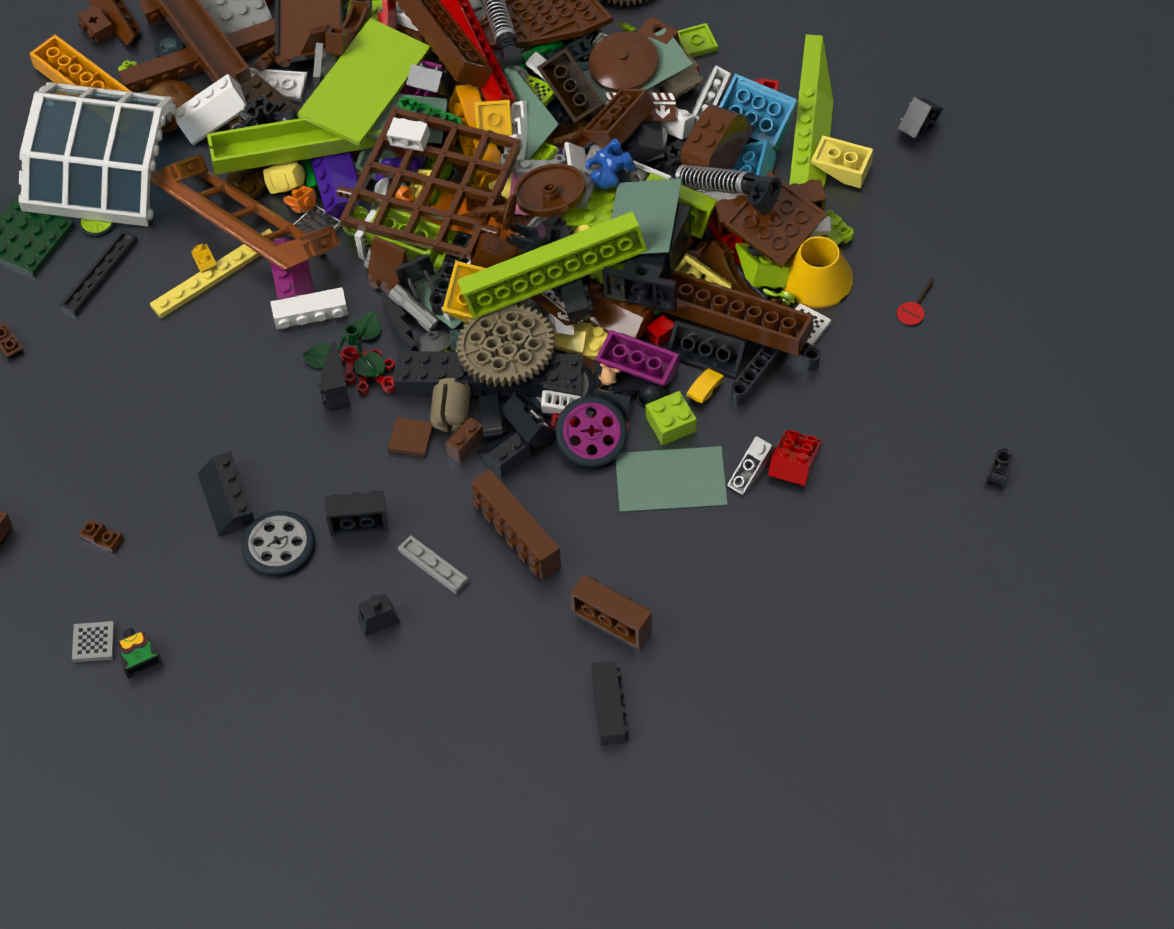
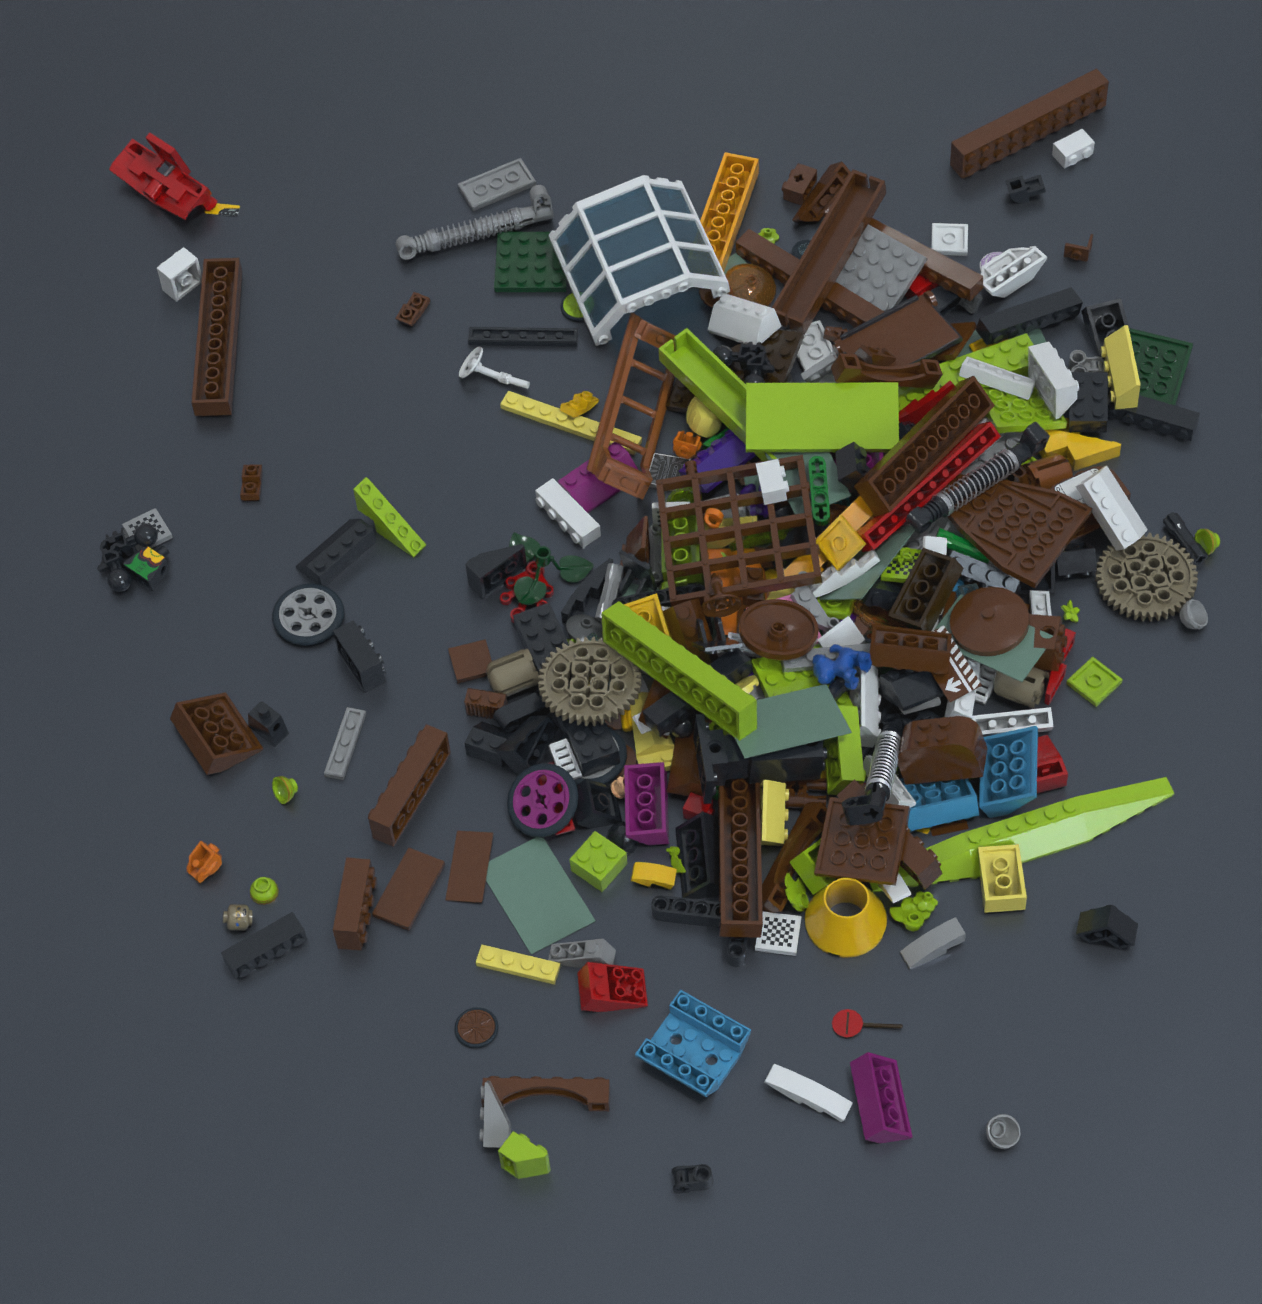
camera: 65 degrees right, 0 degrees up
none -> black piece [97,523,158,592]
none -> reddish brown slope [170,692,263,775]
none -> orange hand [186,840,222,883]
none -> dark tan head [223,904,252,931]
none -> lime piece [250,877,279,905]
none -> lime piece [272,776,298,804]
none -> lime slope [353,477,426,558]
none -> reddish brown tile [372,847,445,931]
none -> reddish brown sticker [445,831,493,902]
none -> reddish brown wheel [454,1007,498,1048]
none -> white dish [459,346,530,389]
none -> light yellow plate [476,945,561,985]
none -> light grey slope [480,1081,511,1148]
none -> reddish brown arch [481,1076,610,1111]
none -> lime slope [498,1131,551,1179]
none -> dark azure slope [635,989,751,1097]
none -> lime piece [666,846,686,873]
none -> white slope [764,1064,853,1122]
none -> magenta slope [850,1052,912,1144]
none -> light grey slope [900,917,966,970]
none -> light grey piece [986,1114,1021,1149]

